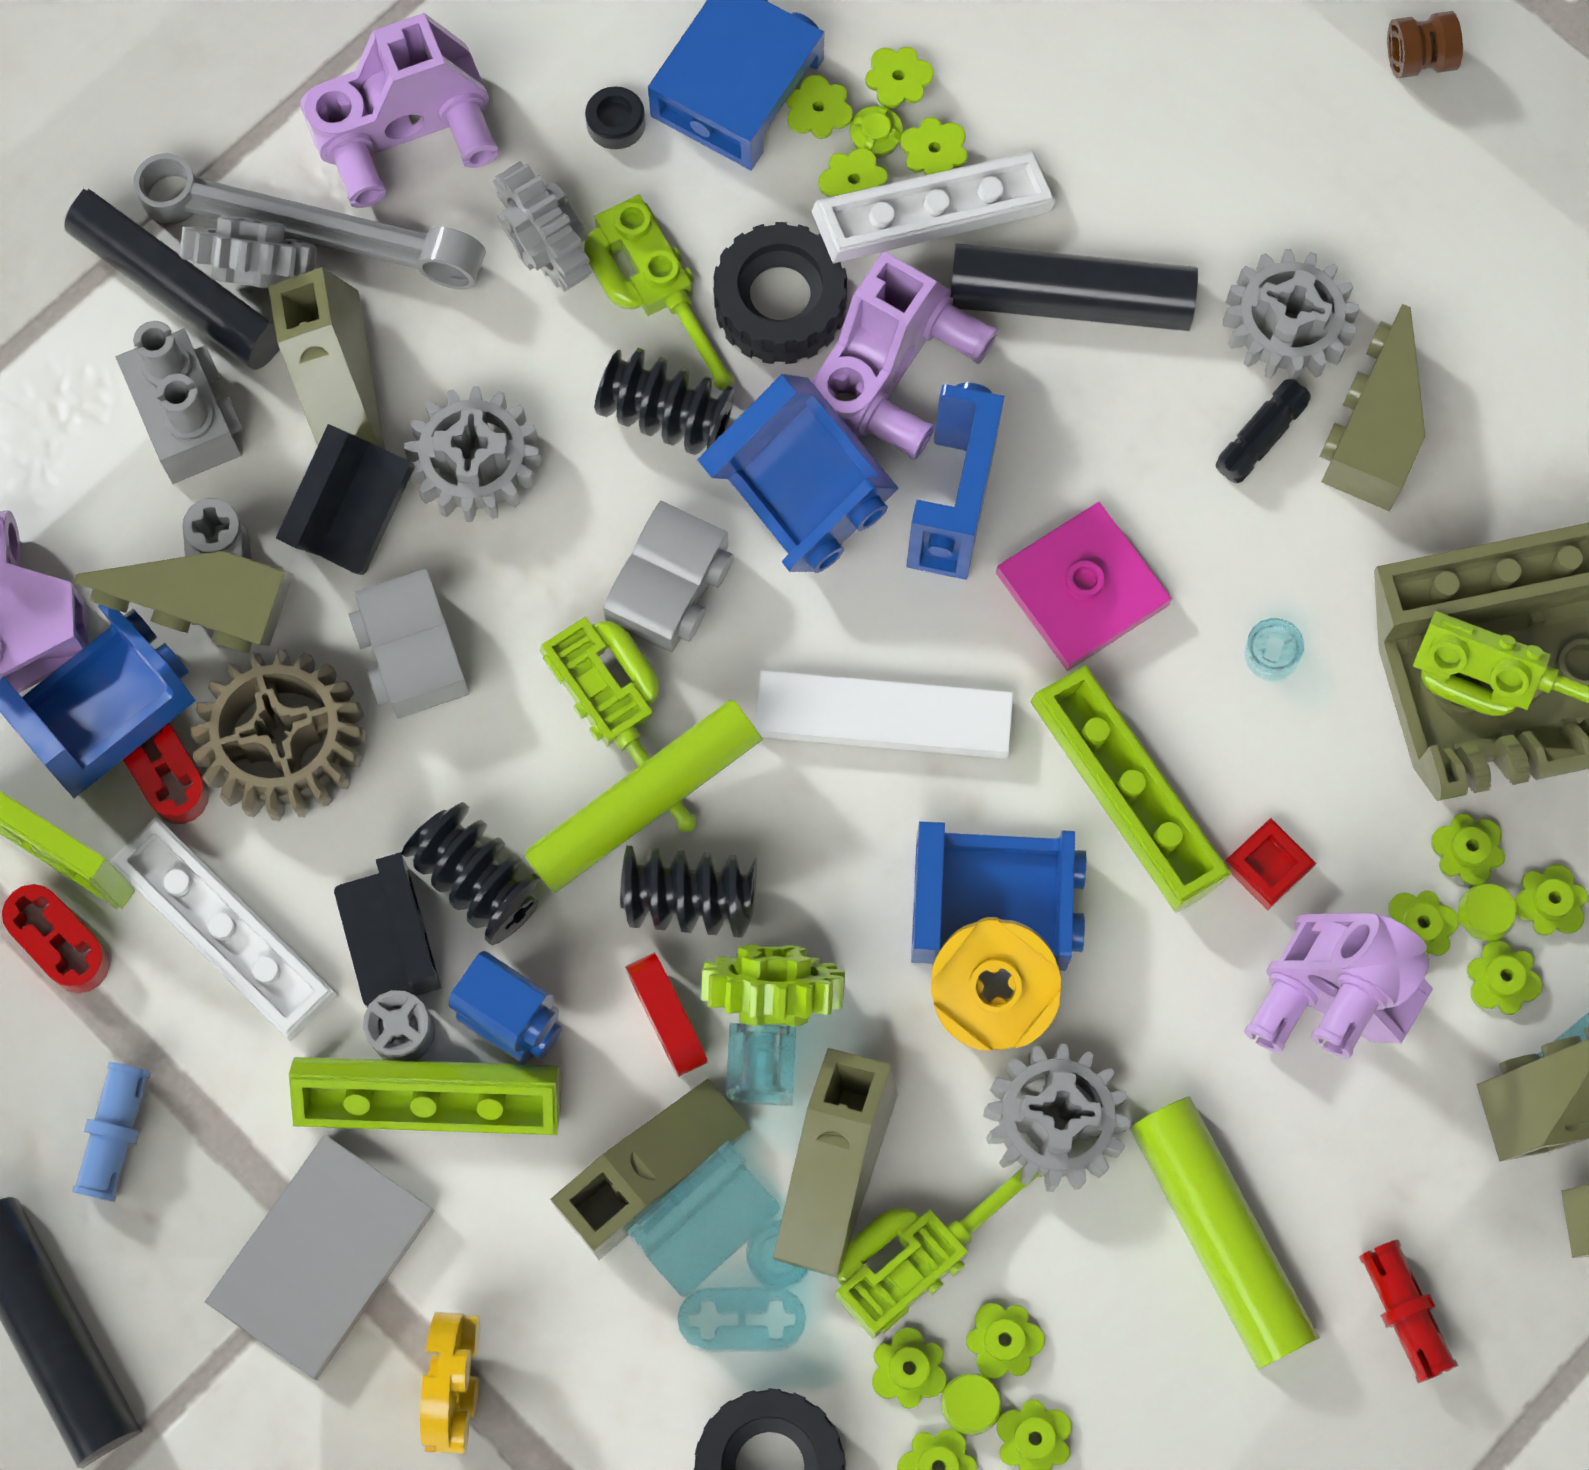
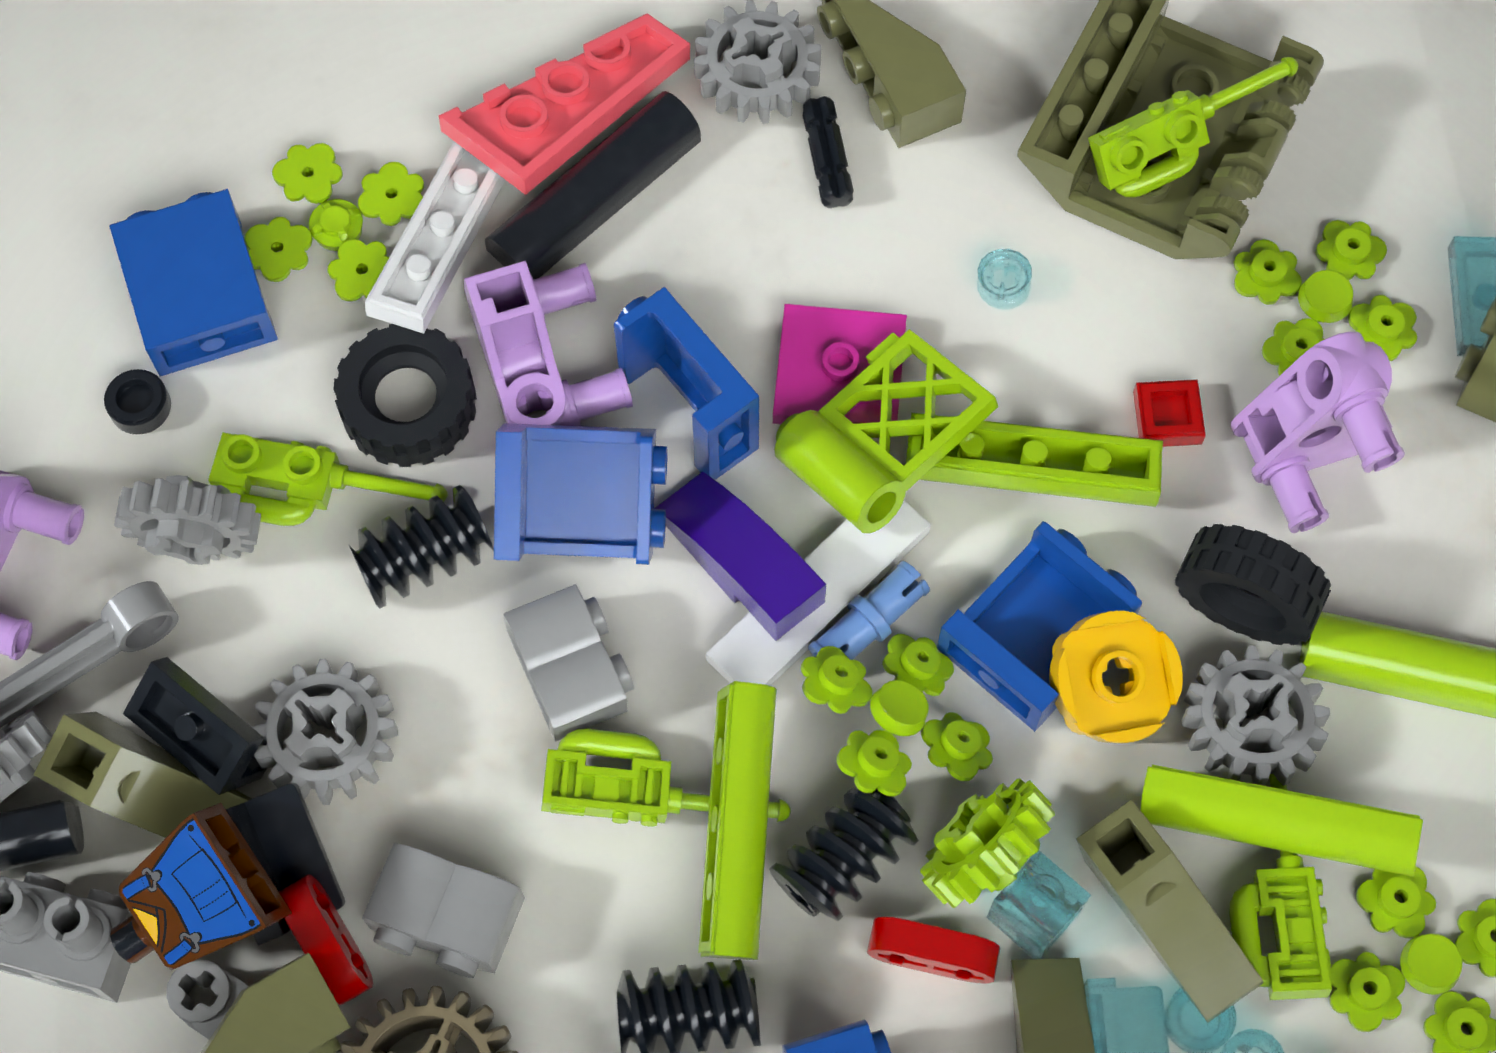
camera: 50 degrees left, 5 degrees down
none -> torso [110,803,292,970]
none -> black panel [123,657,267,795]
none -> red beam [279,875,374,1005]
none -> coral wing [439,13,690,195]
none -> dark purple slope [654,471,826,641]
none -> lime piece [774,329,998,534]
none -> lime plant [801,634,993,797]
none -> medium blue pin [808,561,930,660]
none -> lime brick [1140,764,1423,877]
none -> black tyre [1175,524,1331,645]

